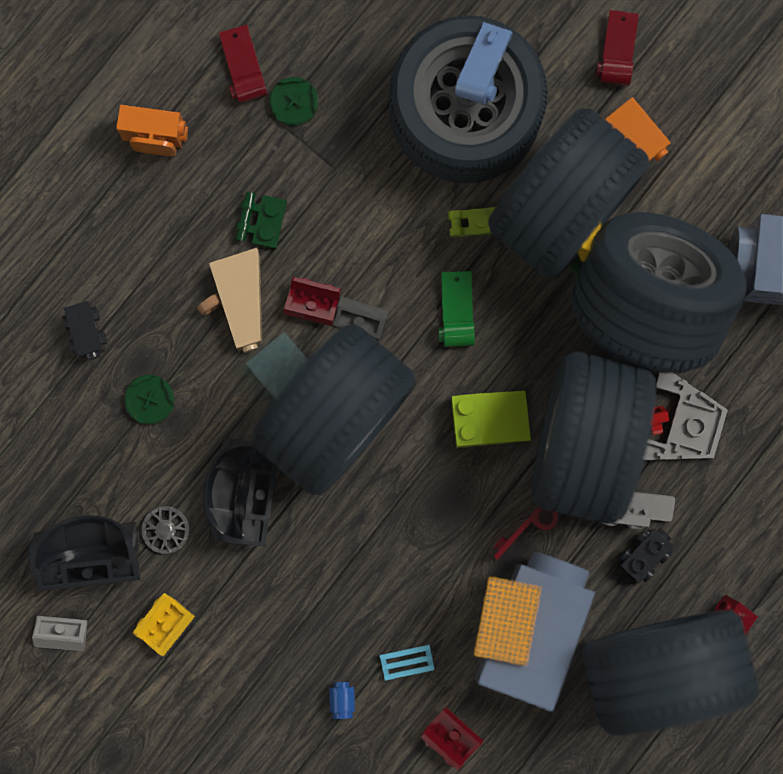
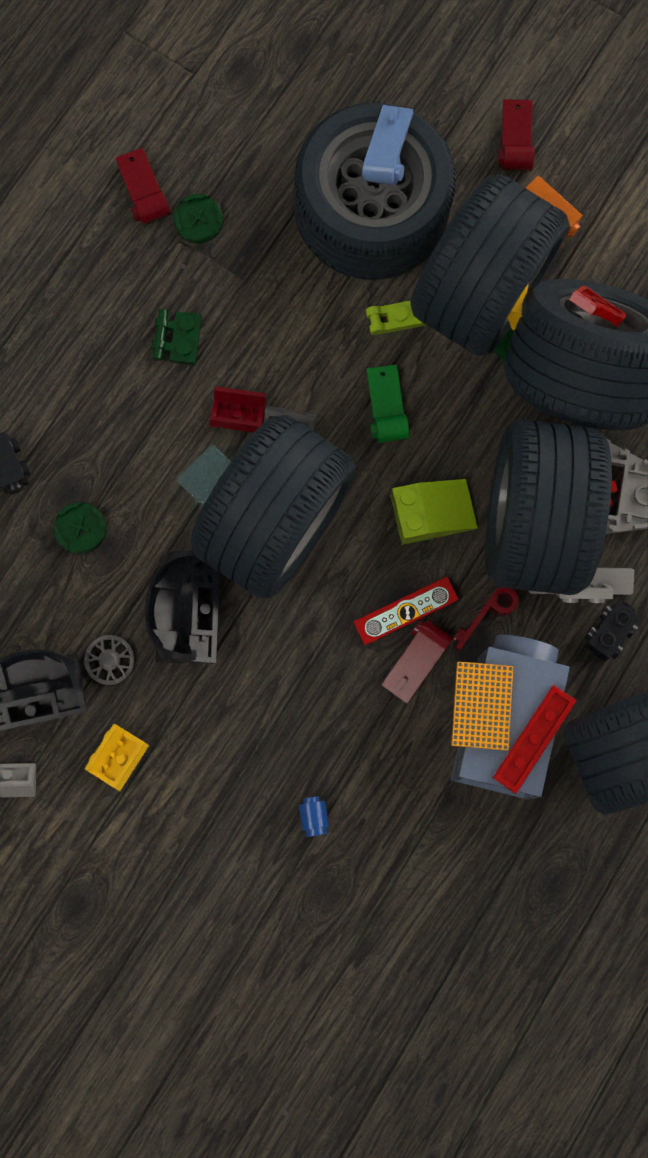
camera: 10 degrees left, 5 degrees down
orange brick [116,105,188,156] -> none
medium nougat tile [197,294,222,316] -> none
tan slope [209,248,262,353] -> none
medium azure tile [380,645,435,680] -> none
dark red bracket [421,706,483,770] -> none
none -> tile [353,577,459,646]
none -> dark red door [382,619,453,703]
none -> red tile [492,685,577,794]
none -> red tile [569,285,626,327]

